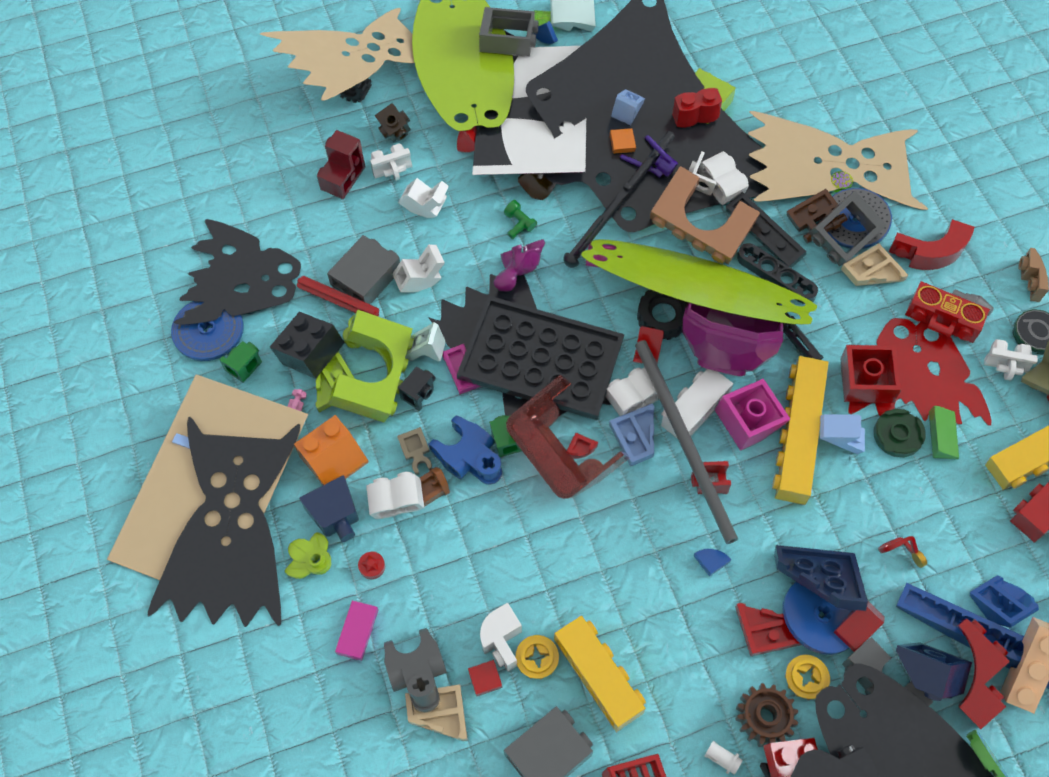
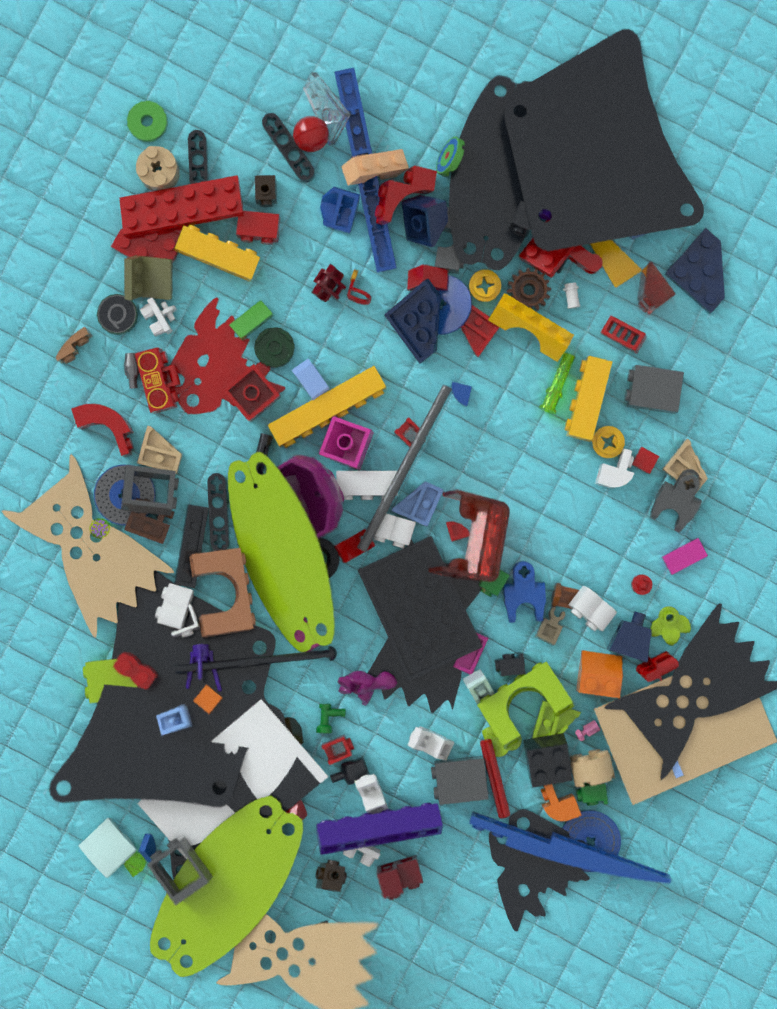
camera: 135 degrees left, 25 degrees up
none -> dark red piece [311,264,346,302]
none -> dark purple brick [316,803,443,855]
none -> red window [321,735,354,765]
none -> black piece [330,756,369,785]
none -> blue slope [469,811,671,884]
none -> yellow arch [488,293,574,362]
none -> clear neon green pin [539,352,575,414]
none -> orange brick [540,784,582,821]
none -> tan brick [570,749,615,787]
none -> red arm [636,651,679,682]

